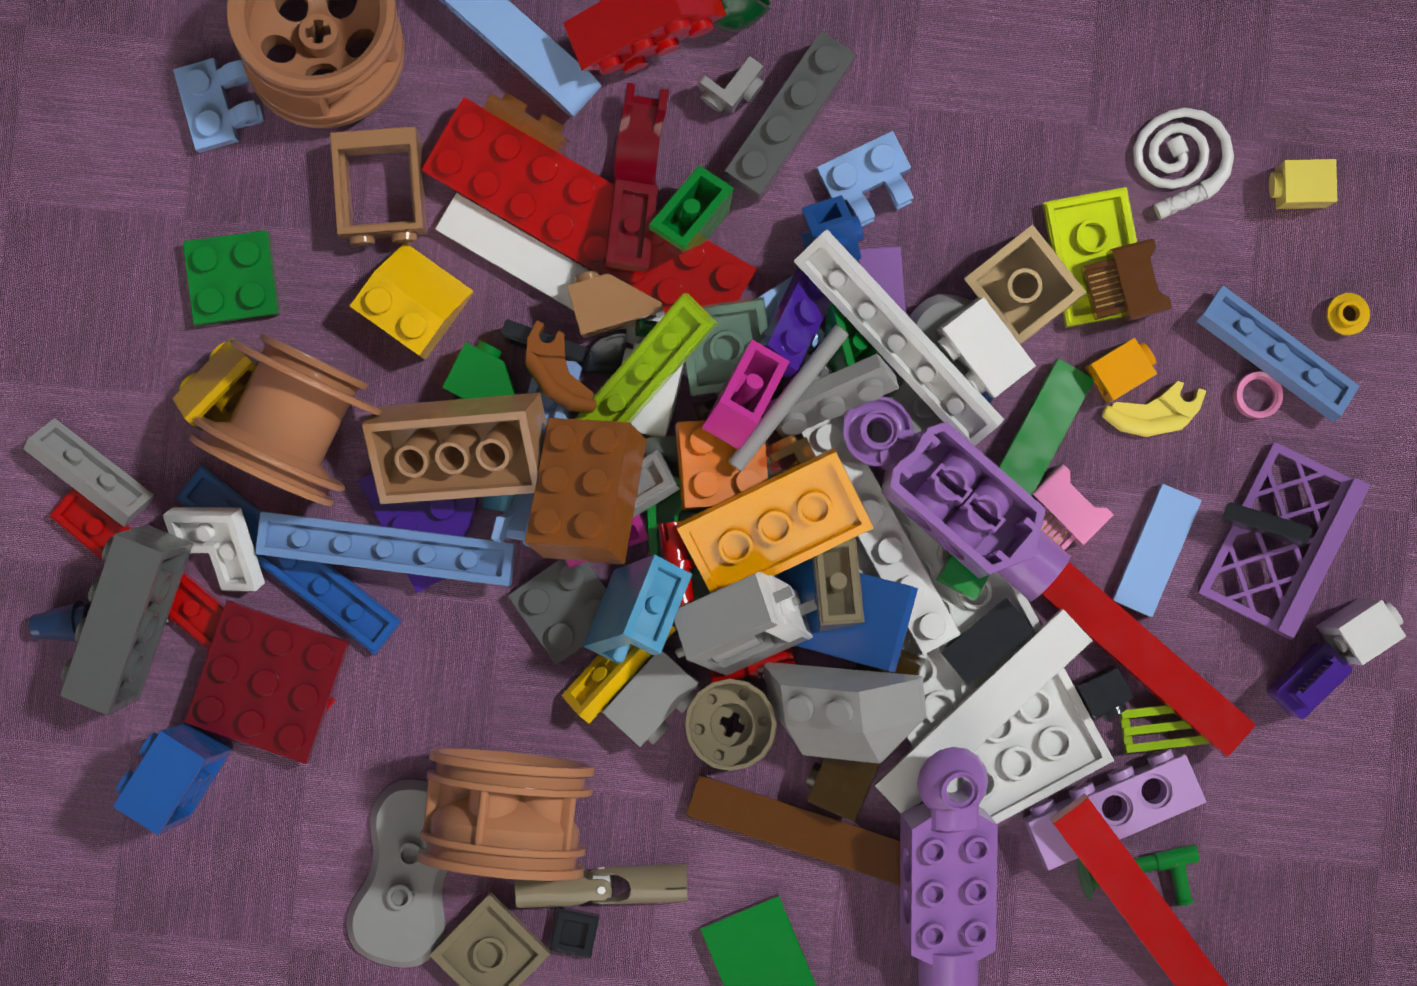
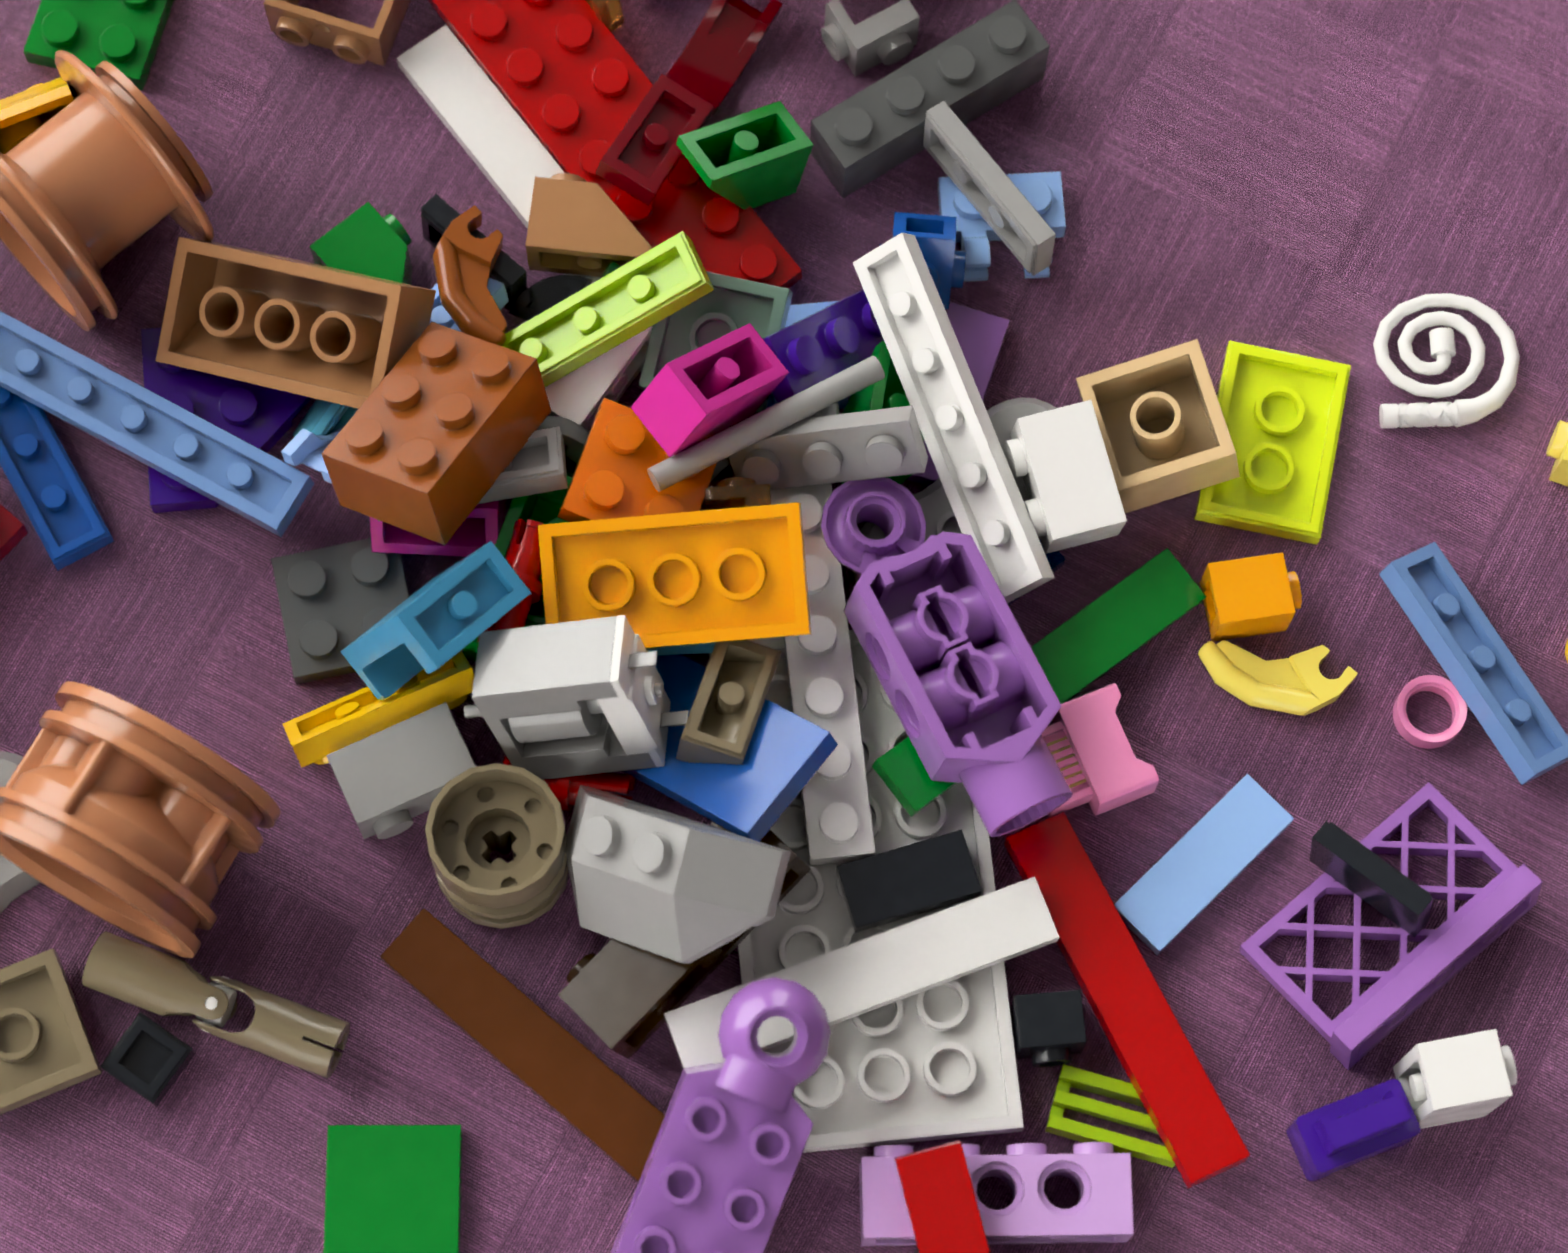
camera: 15 degrees right, 15 degrees down
yellow slope [350,243,474,360] -> none
reddish brown piece [1081,238,1172,322] -> none
none -> light grey tile [923,101,1056,276]

